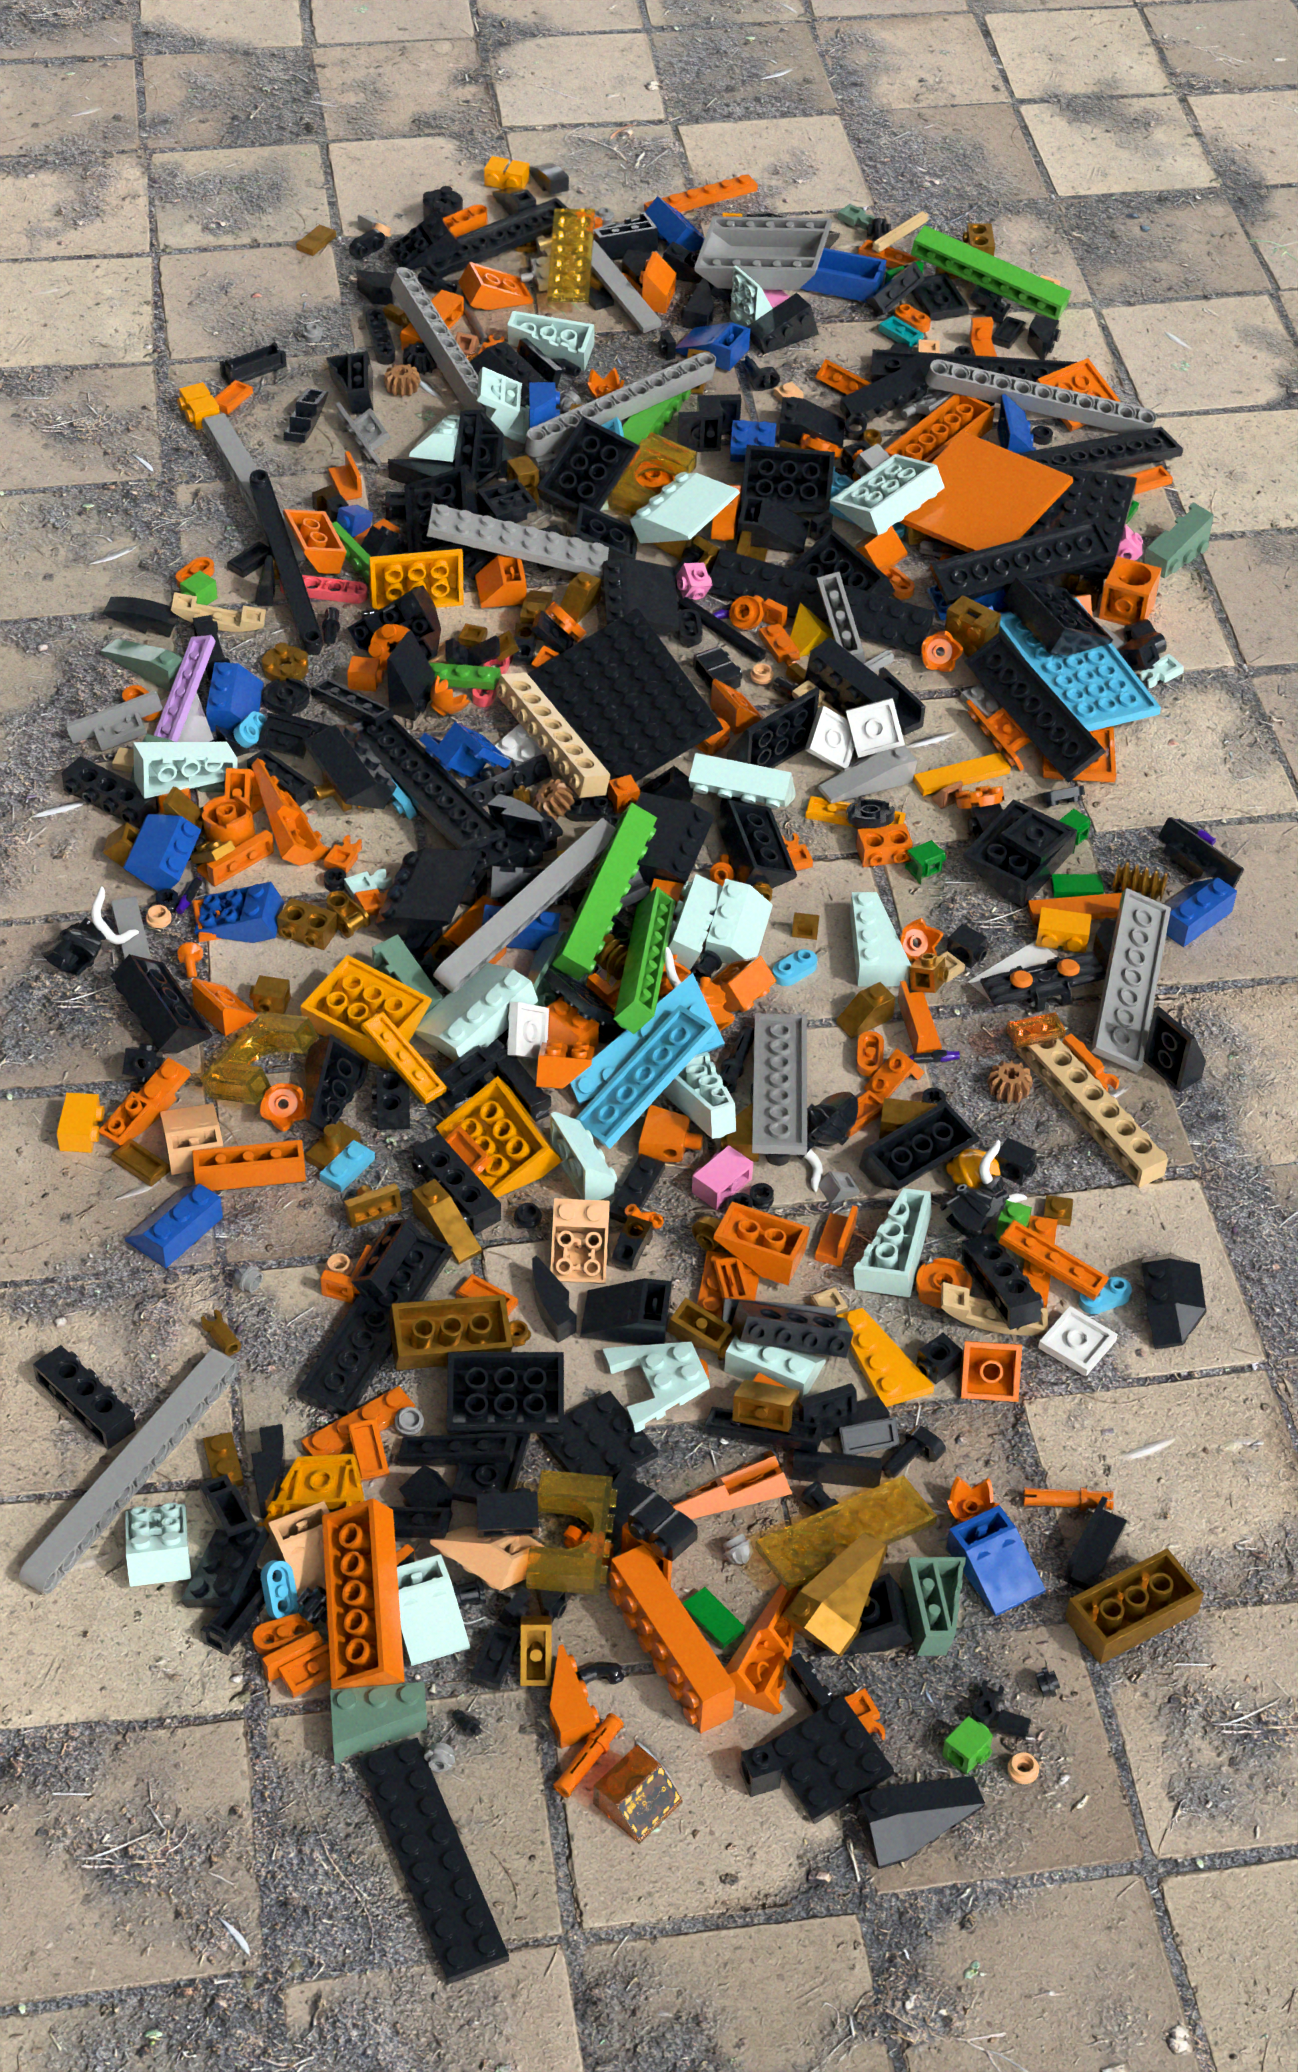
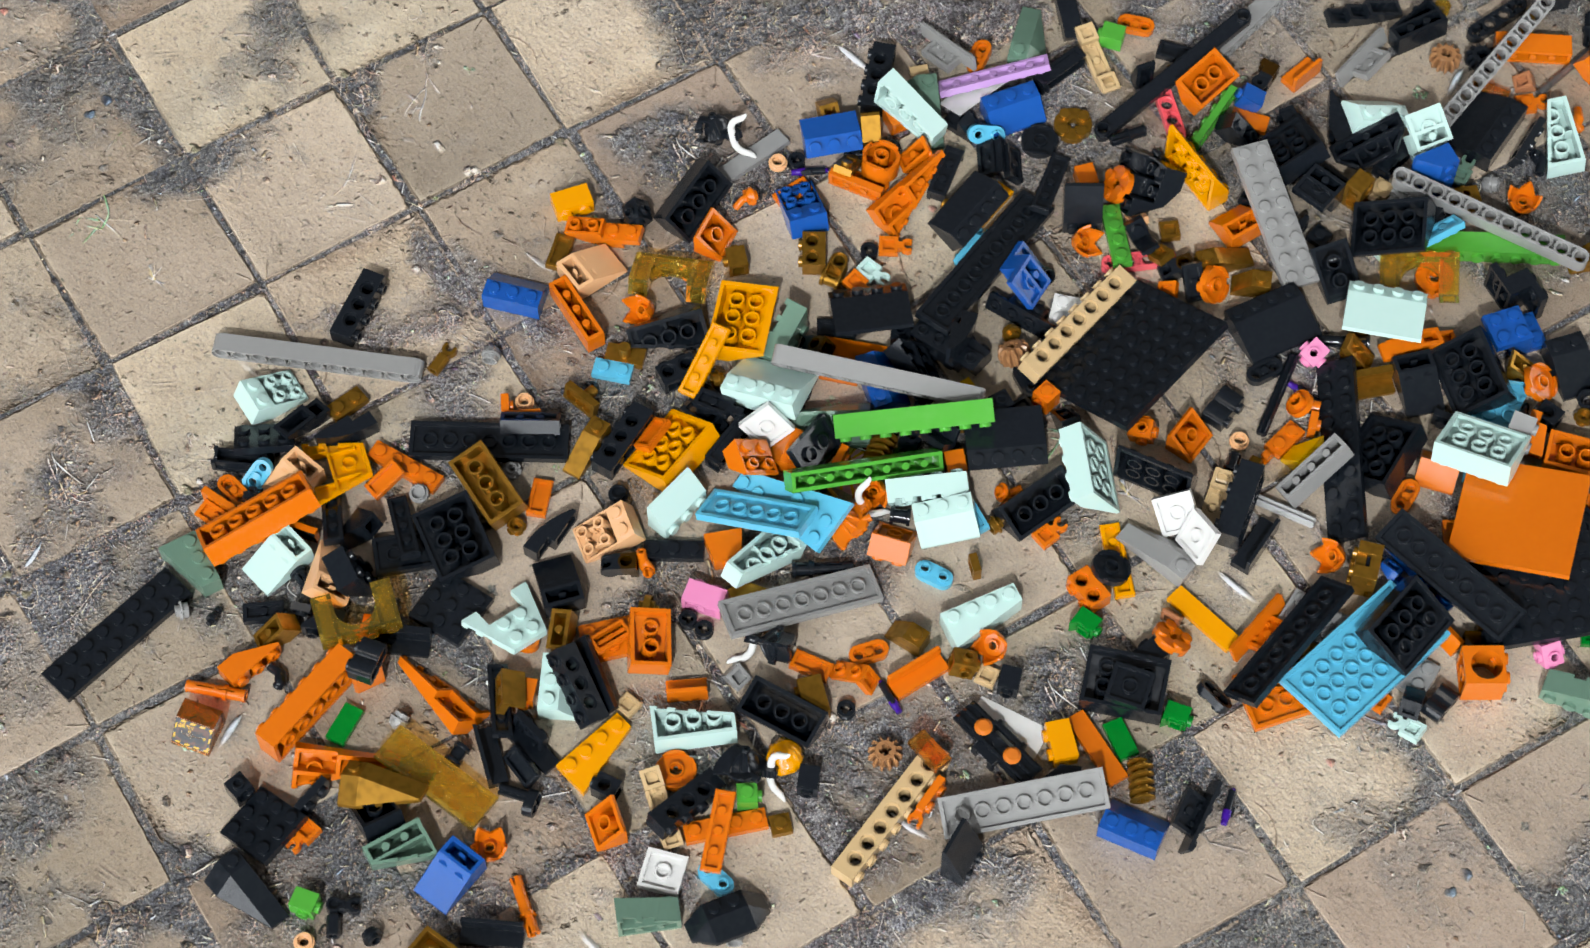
camera: 70 degrees right, 15 degrees up
none -> sand green wedge [614,896,682,937]

